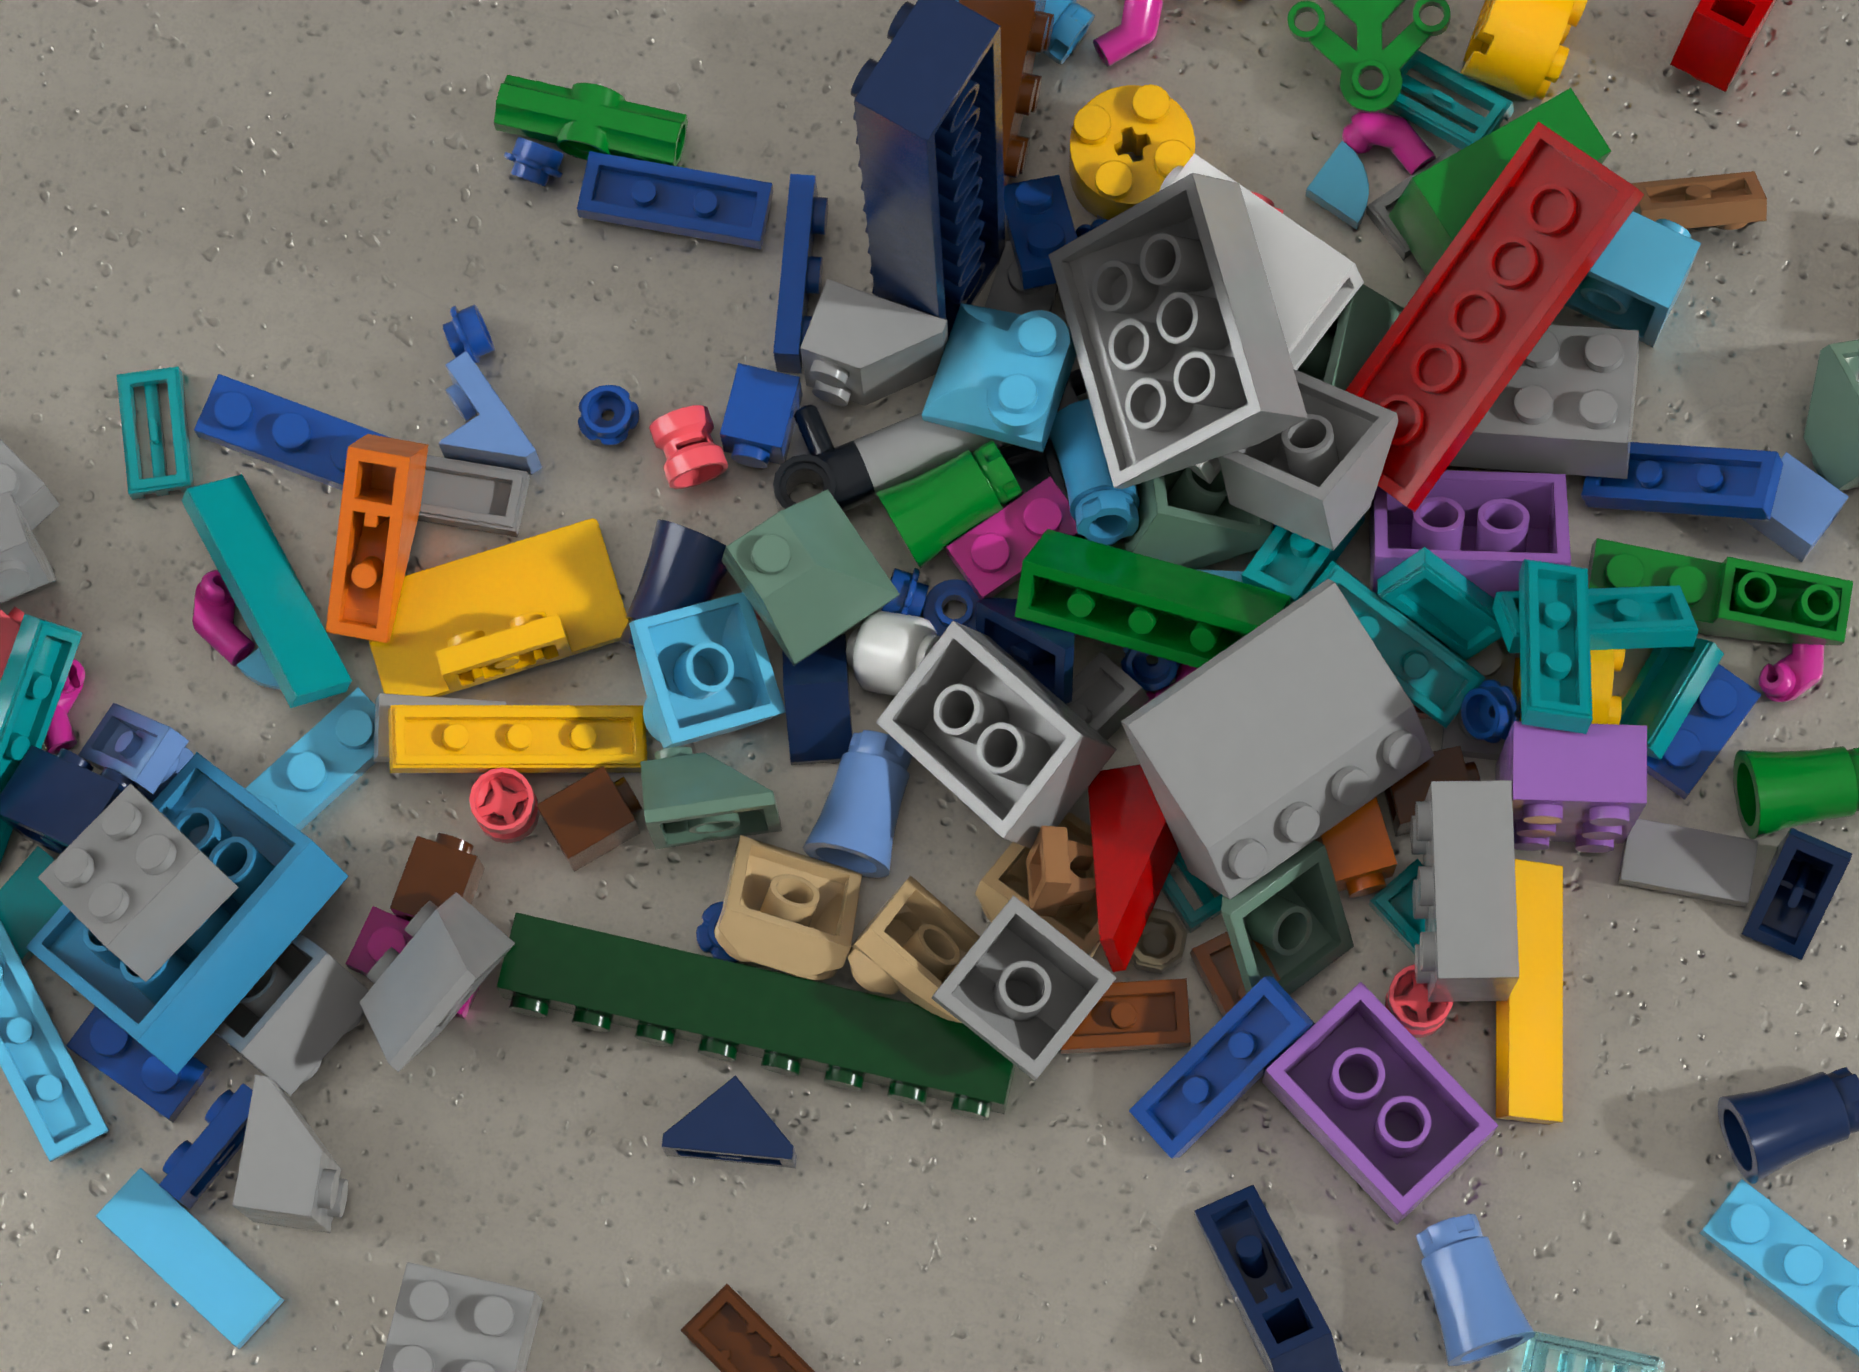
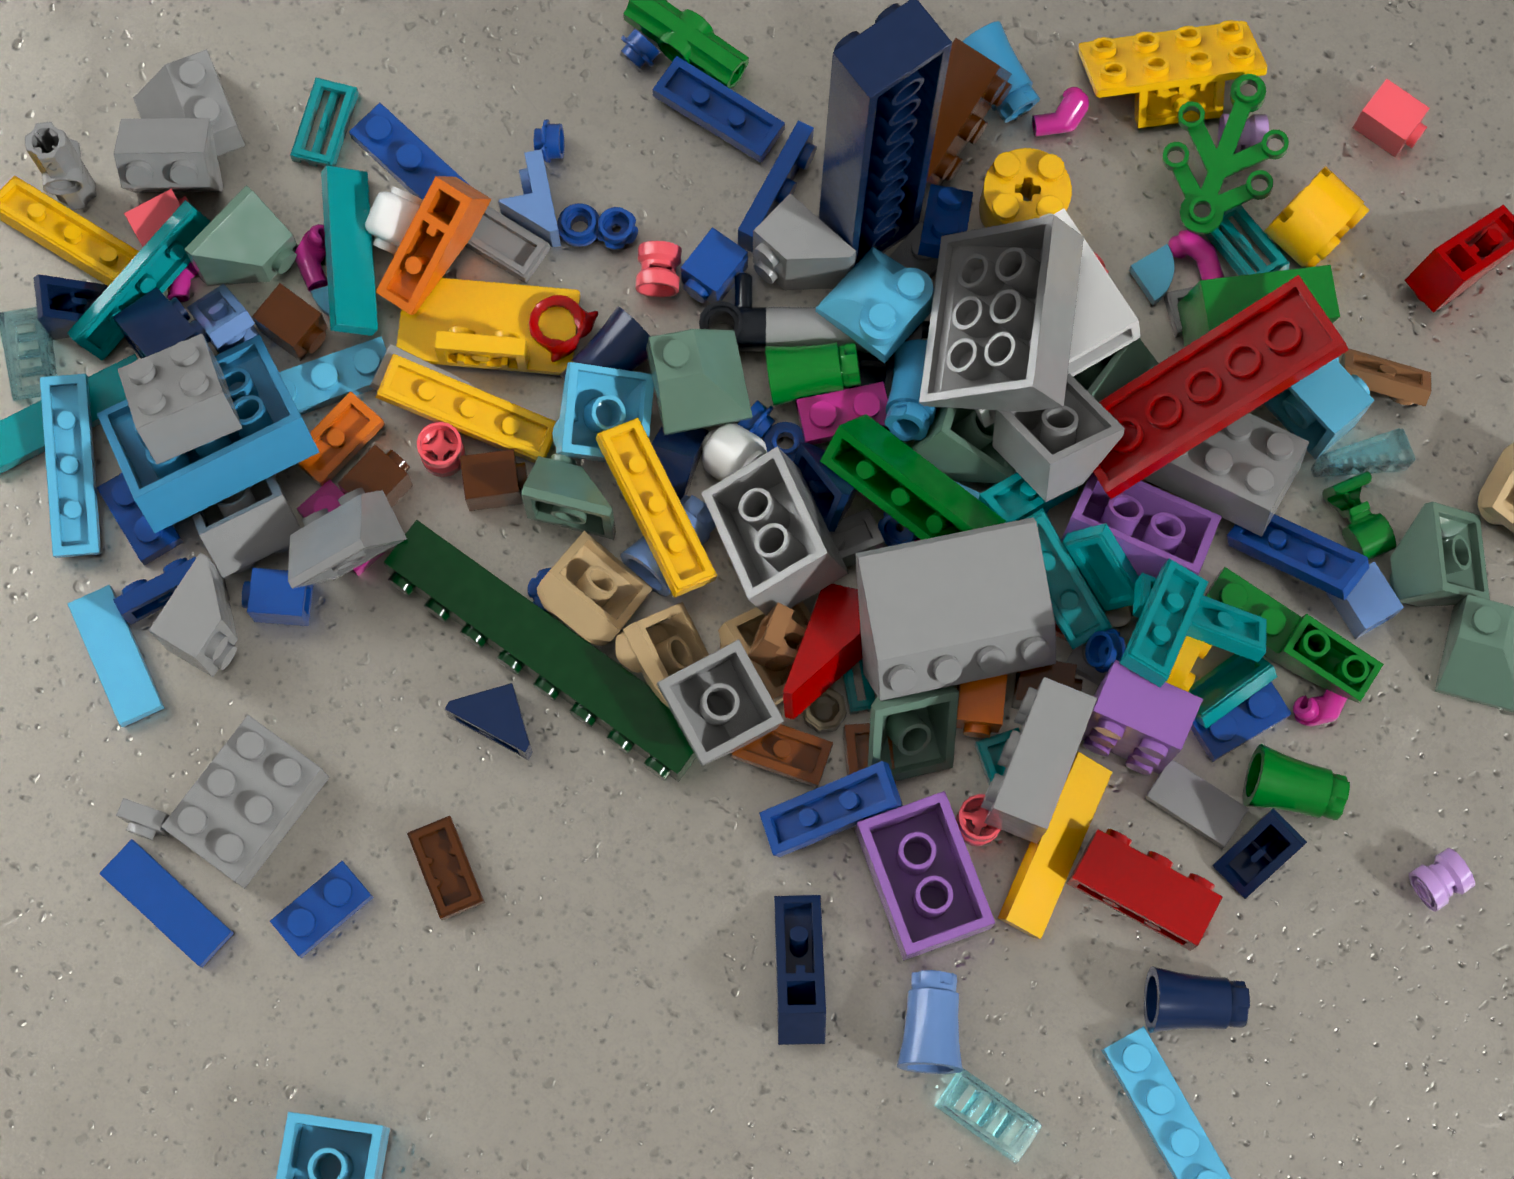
camera: 15 degrees right, 0 degrees up
none -> sand green slope [184,185,298,286]
none -> blue brick [242,568,314,626]
none -> reddish brown brick [252,283,328,361]
none -> orange plate [296,391,385,486]
none -> white head [365,186,423,255]
none -> red piece [528,295,598,362]
none -> blue plate [557,203,600,247]
none -> yellow tile [596,418,717,598]
none -> red brick [1067,829,1223,951]
none -> clear light blue slope [1311,428,1415,477]
none -> green leg [1322,471,1396,560]

